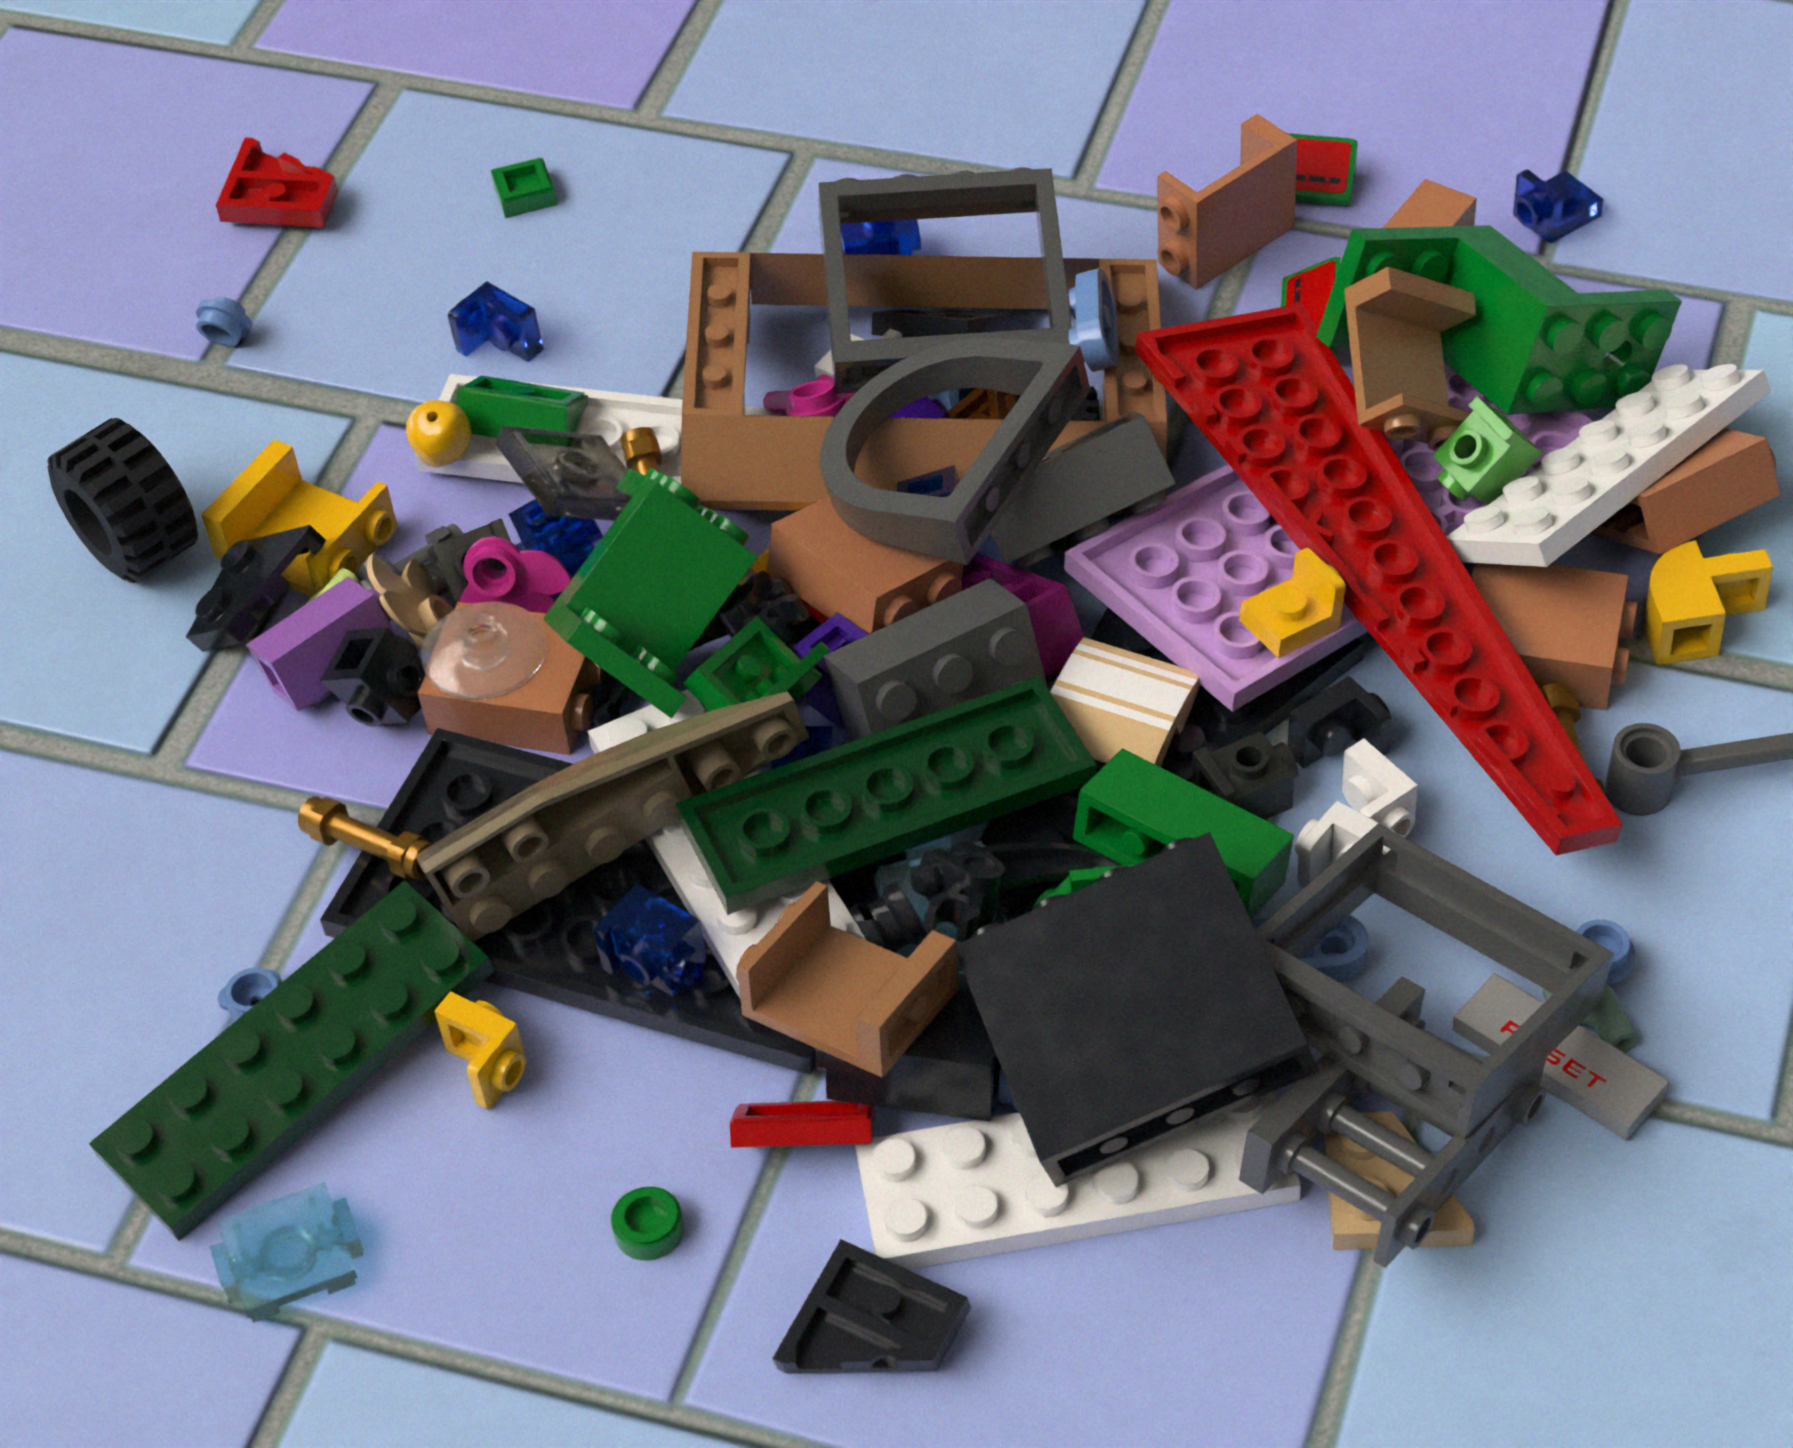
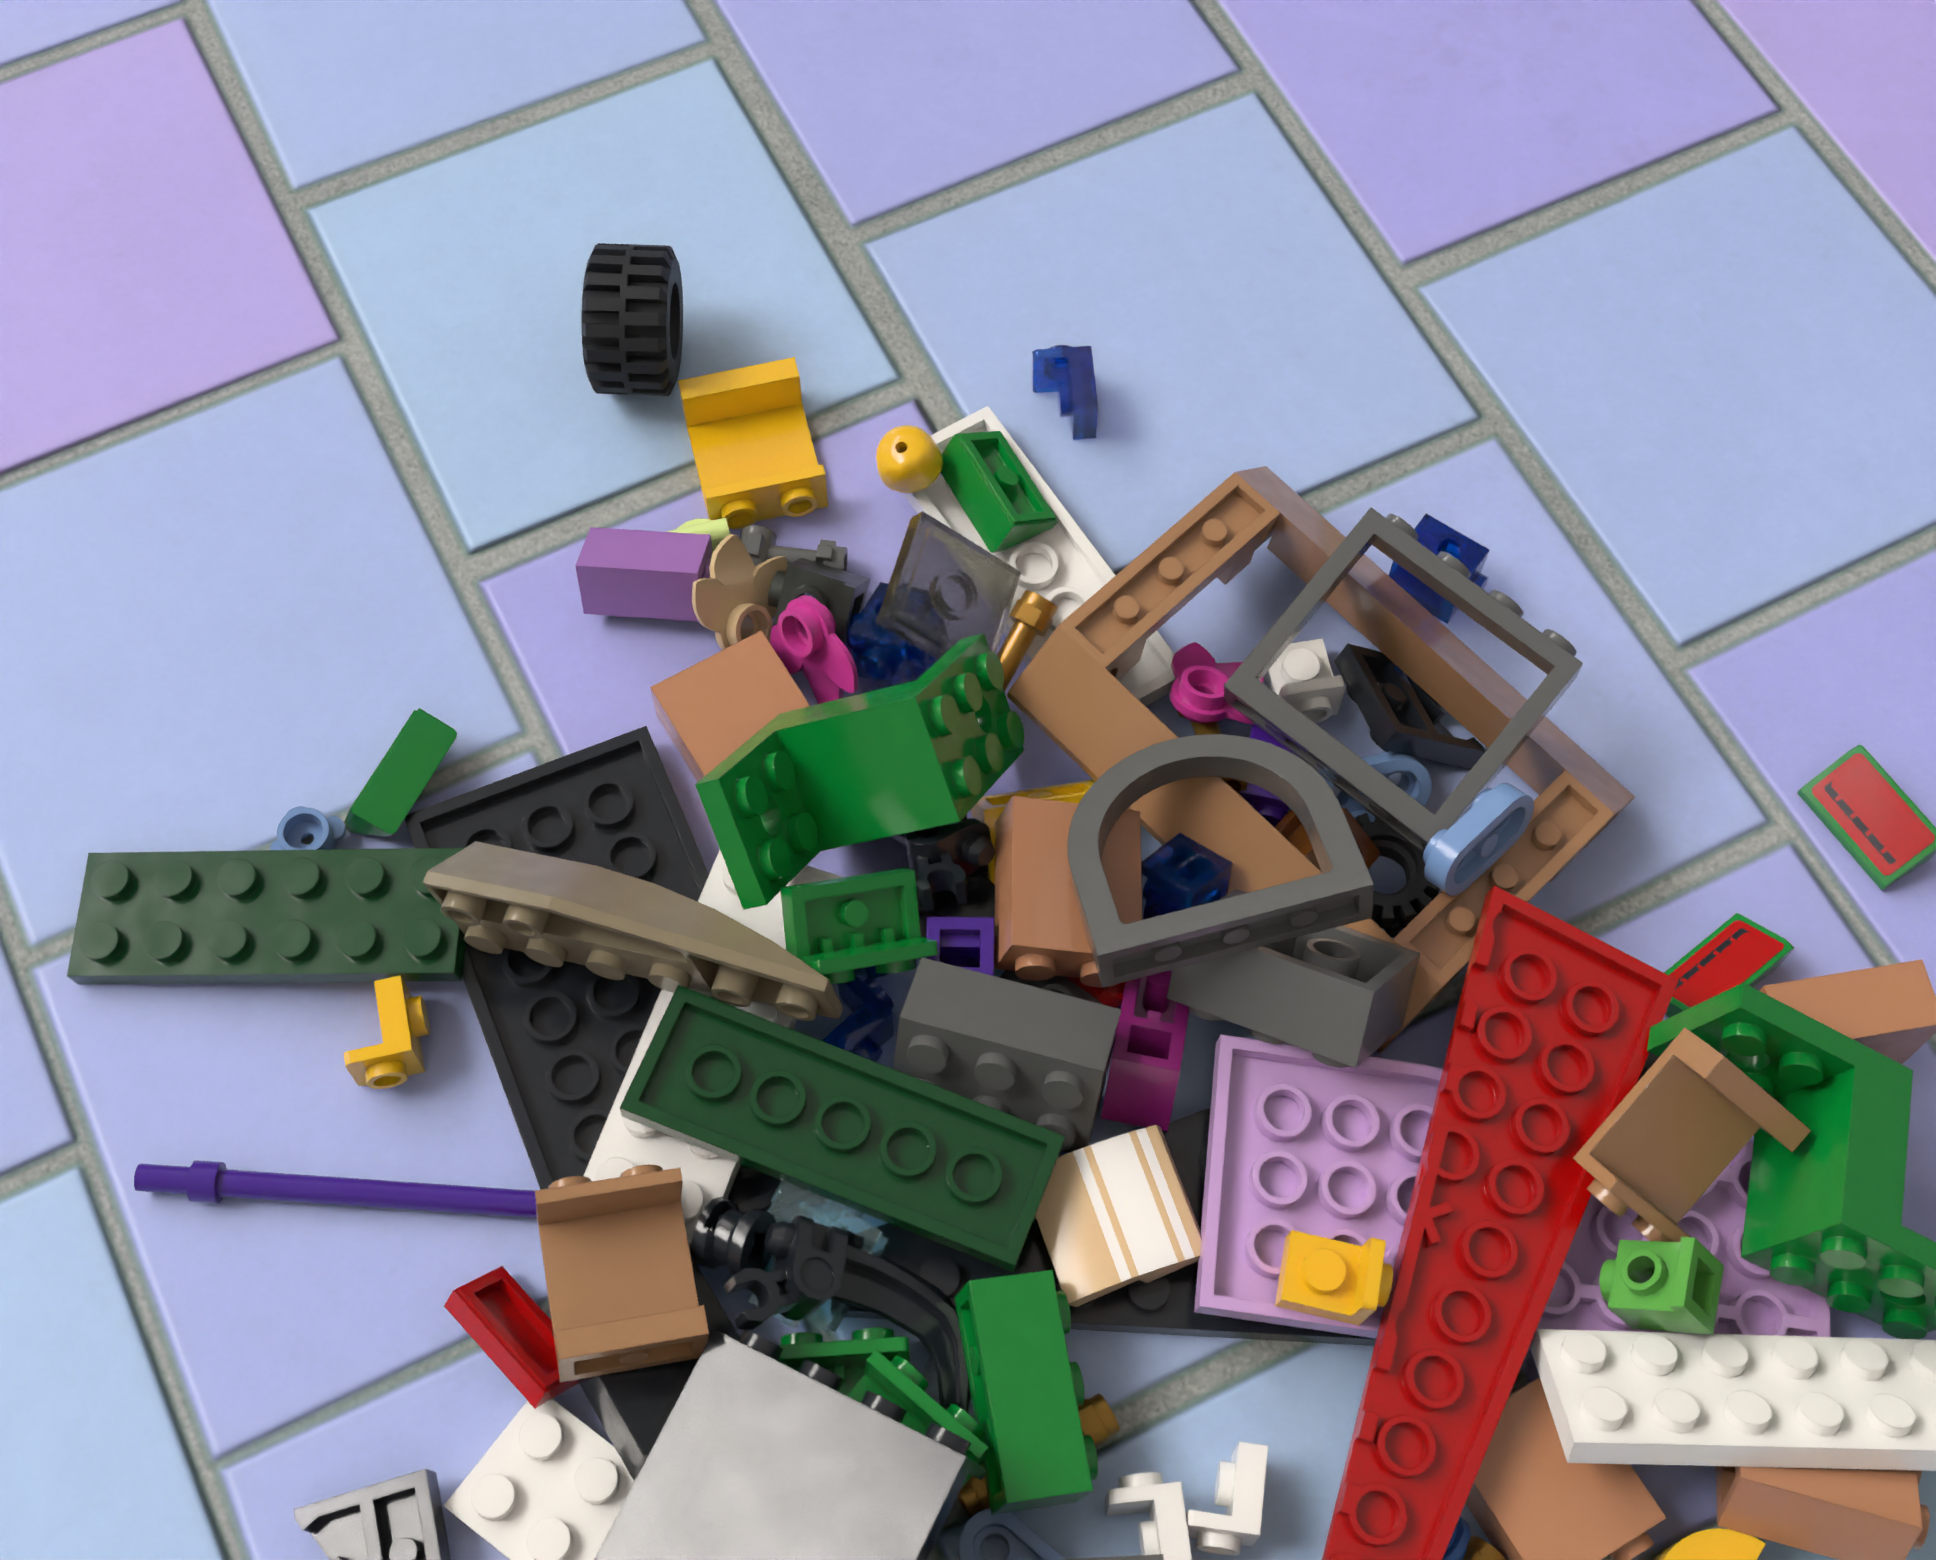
camera: 40 degrees right, 15 degrees up
black wing [186,525,326,652] -> none
medium blue plate [196,297,252,347] -> none
clear light blue piece [209,1182,365,1322] -> none
red wing [216,137,338,228] -> none
pearl gold bar [298,796,433,881] -> none
black brick [320,627,429,727] -> none
clear dish [421,601,547,700] -> none
green tile [490,157,557,218] -> none
clear blue brick [593,884,707,997] -> none
green tile [611,1186,684,1260] -> none
nougat panel [1157,114,1297,290] -> none
pearl dark grey brick [1193,731,1298,820] -> none
black bracket [1287,676,1391,769] -> none
none -> dark purple bar [134,1160,537,1219]
none -> green slope [344,708,457,837]

